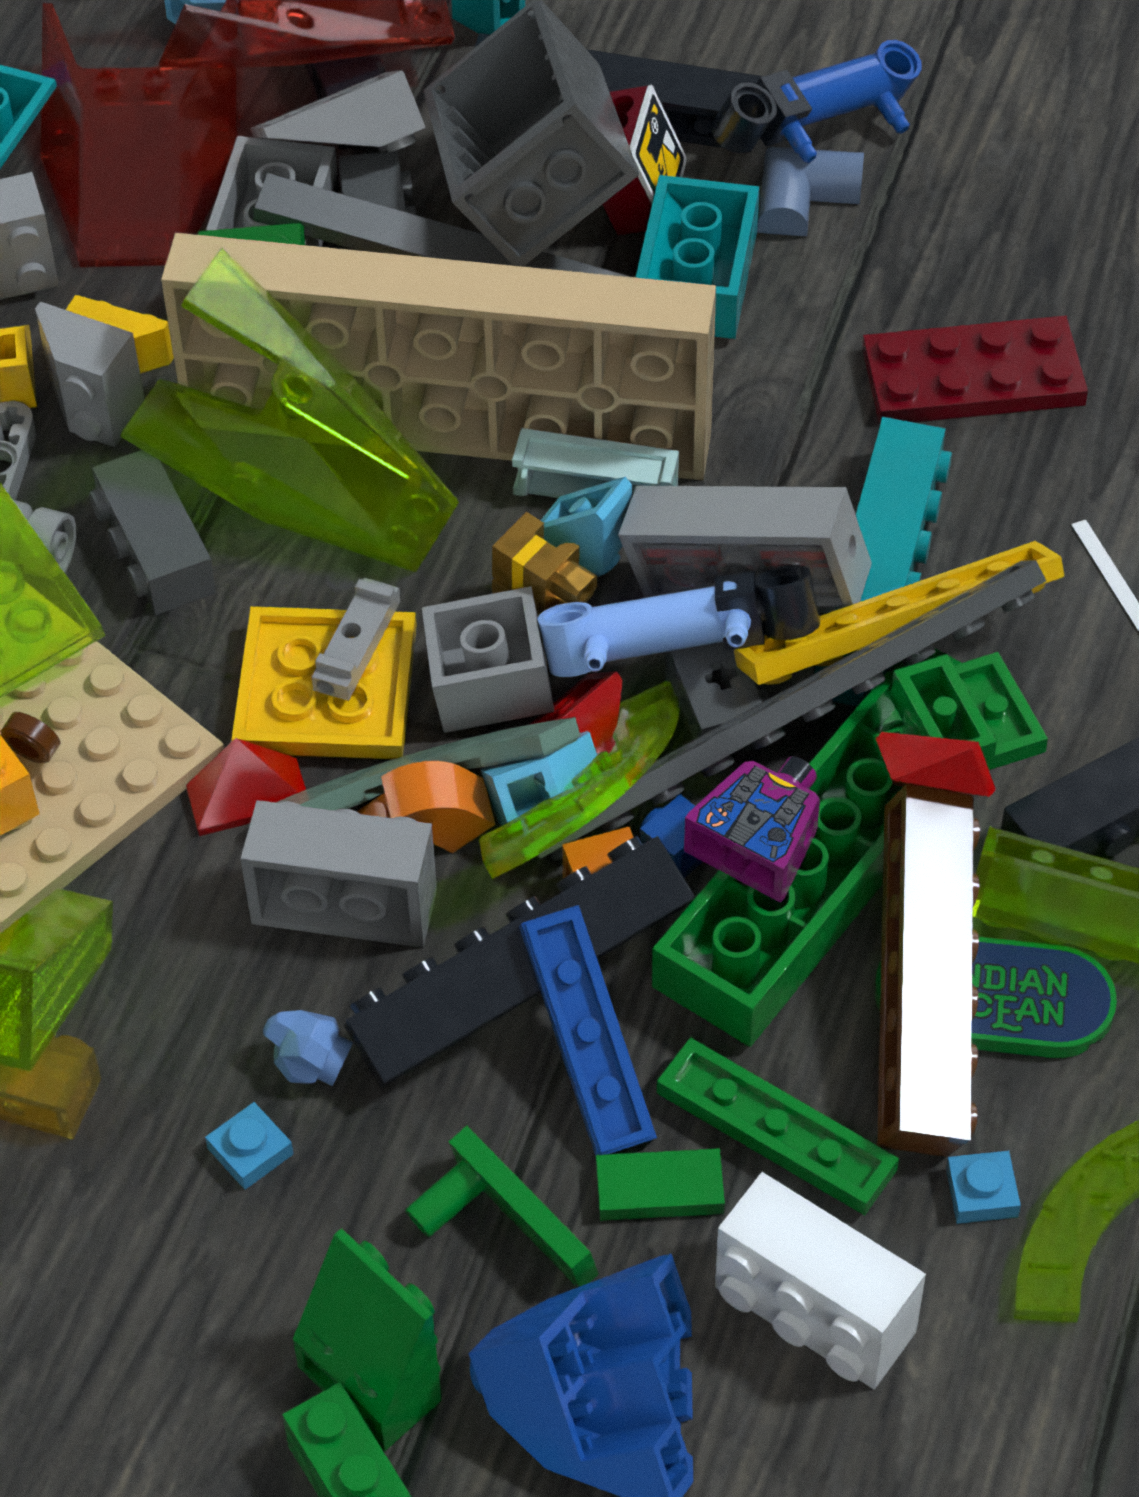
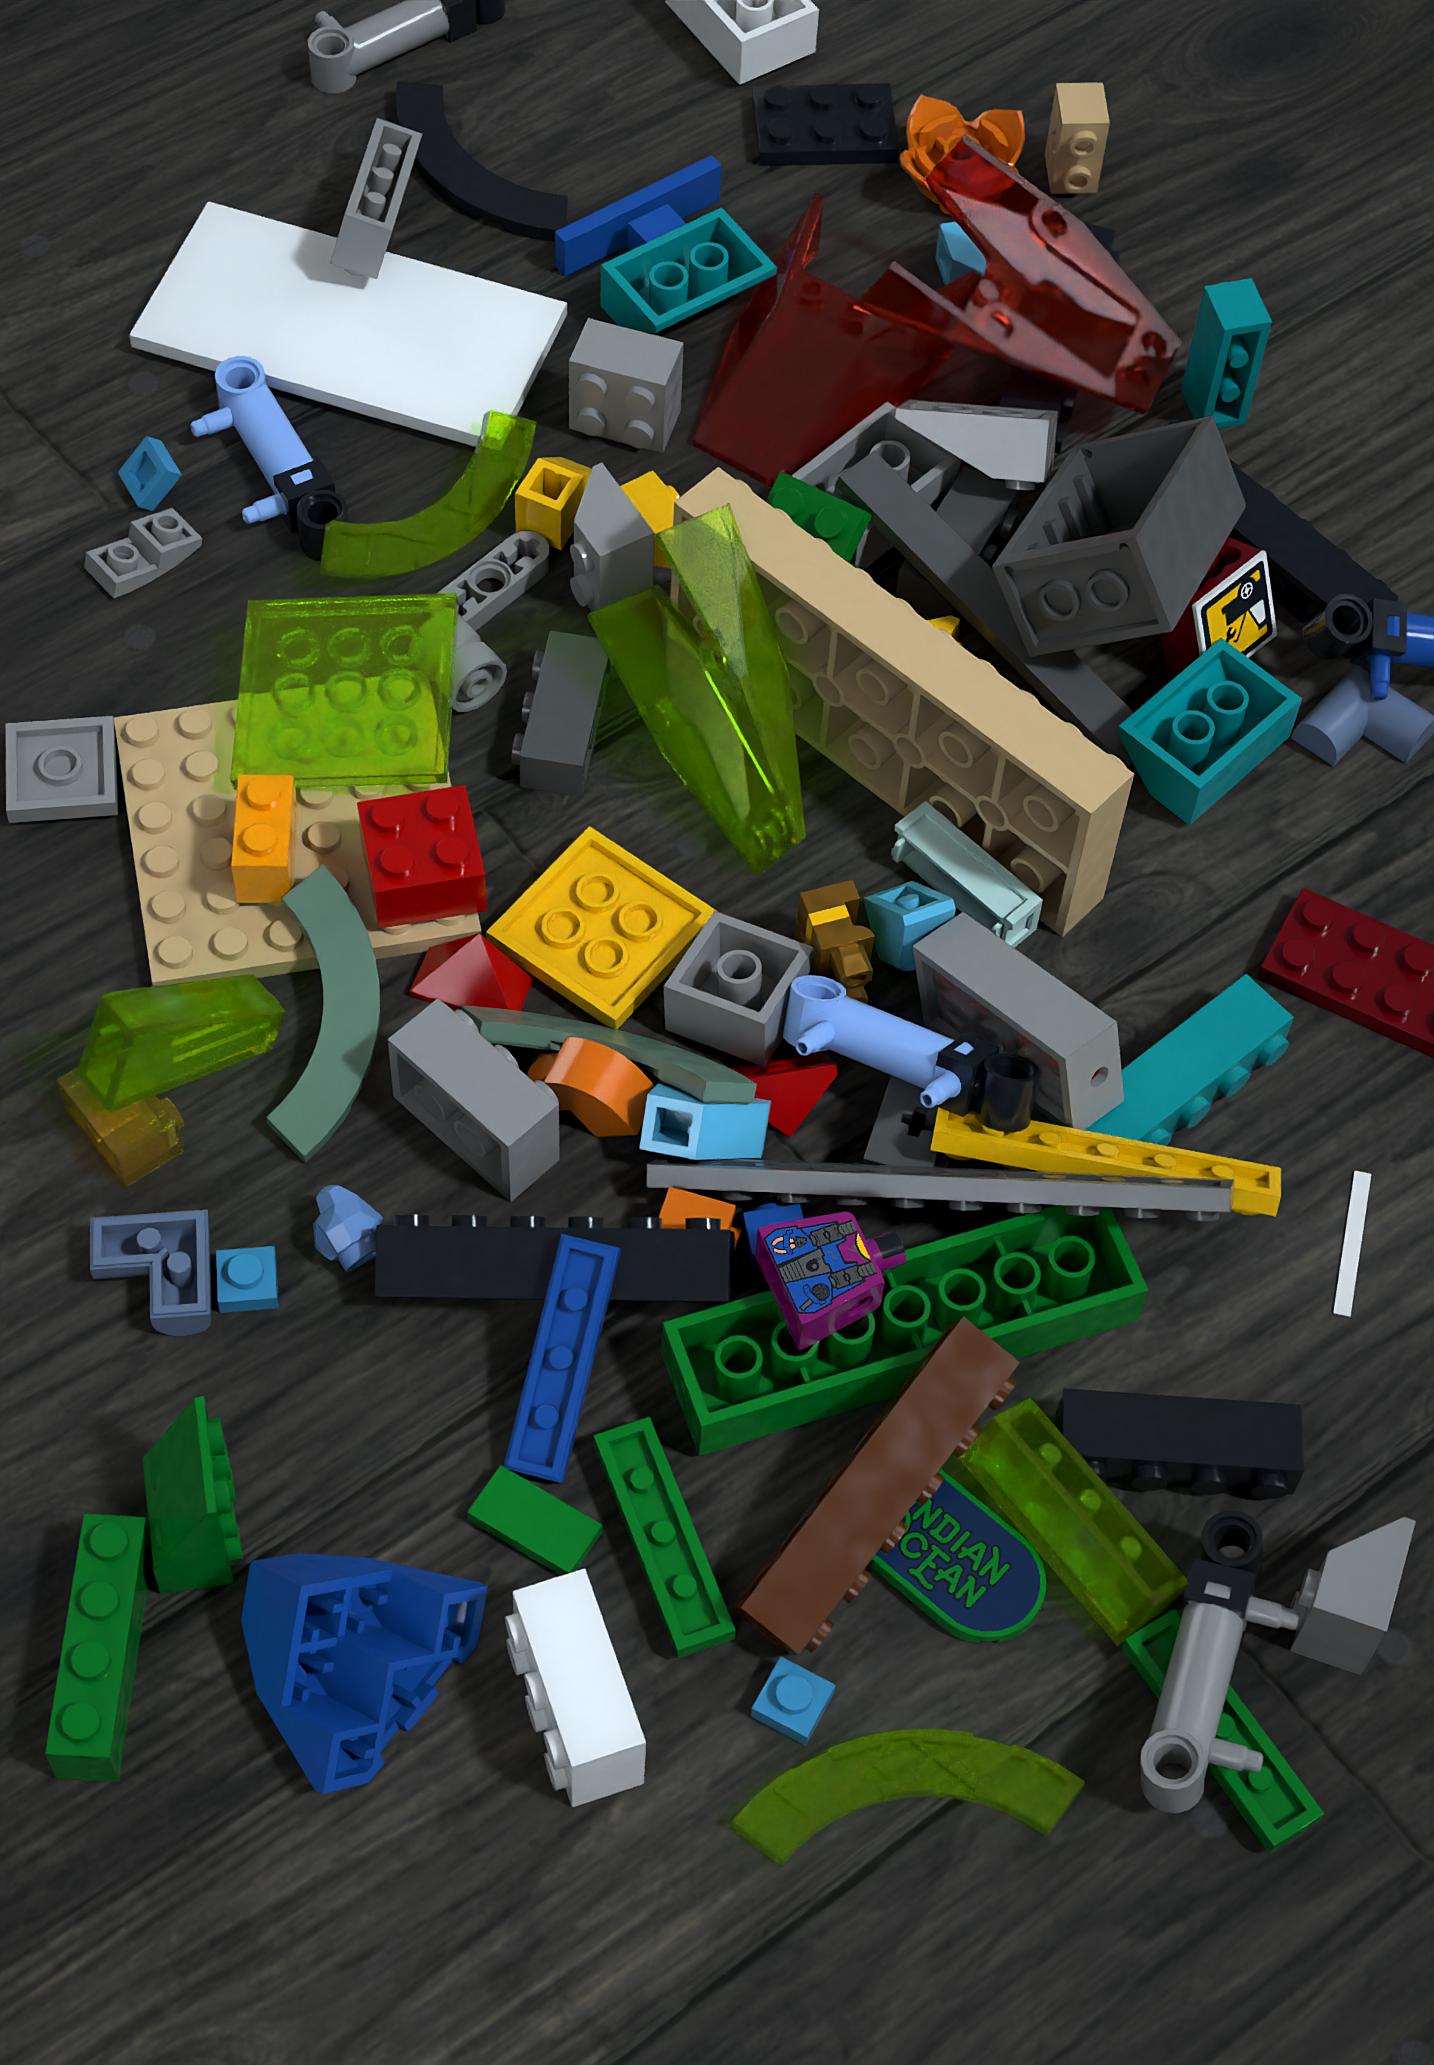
camera: 30 degrees right, 5 degrees up
reddish brown tile [0,712,61,763] -> none
light grey piece [312,578,400,701] -> none
green piece [405,1126,599,1288] -> none
clear neon green tile [479,681,680,879] -> none
green plate [873,652,1048,770] -> none
red slope [876,732,996,797] -> none
none -> sand blue brick [90,1210,211,1336]
none -> sand green tile [266,865,380,1163]
none -> red brick [357,785,487,929]

